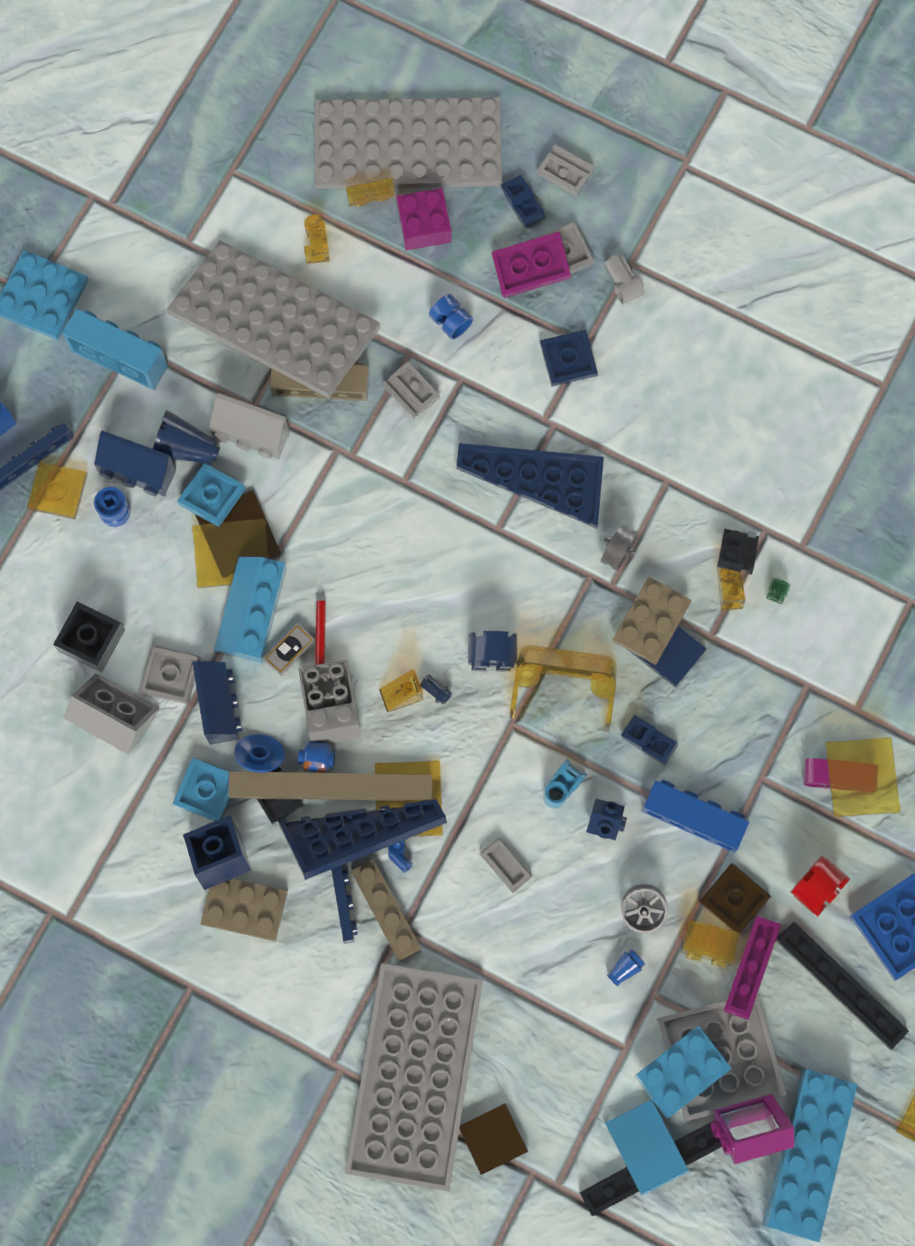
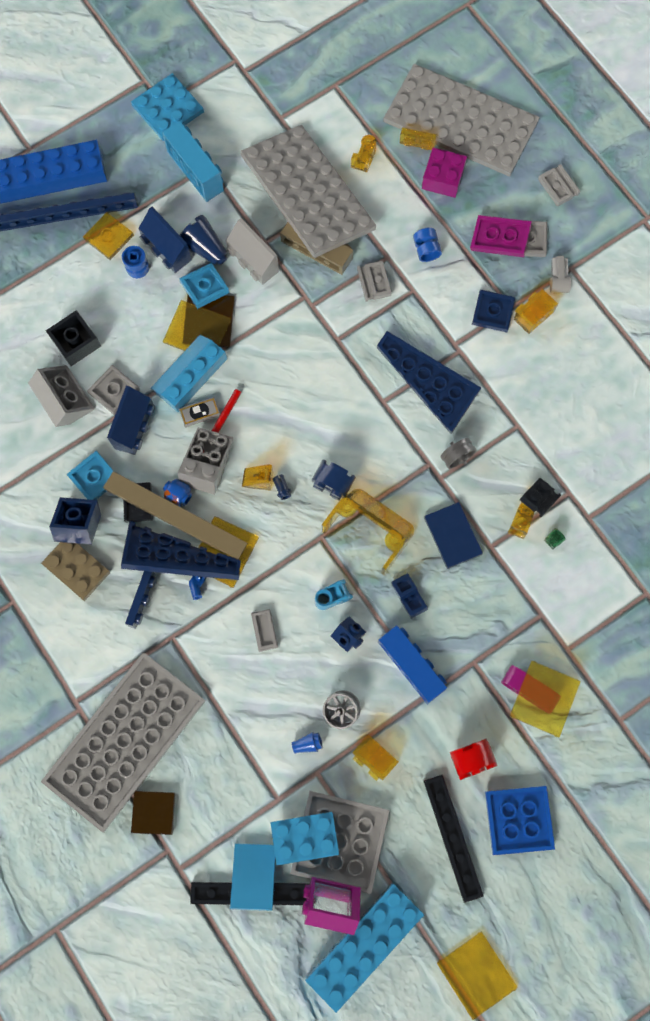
camera: 30 degrees right, 0 degrees up
blue dish [234,734,285,773] -> none
dark tan plate [351,859,422,962] -> none
dark blue slope [500,175,545,228] -> none
dark tan plate [612,577,692,665] -> none
dark brown tile [699,863,771,936] -> none
magenta plate [724,916,781,1020] -> none
none -> clear yellow brick [514,289,558,334]

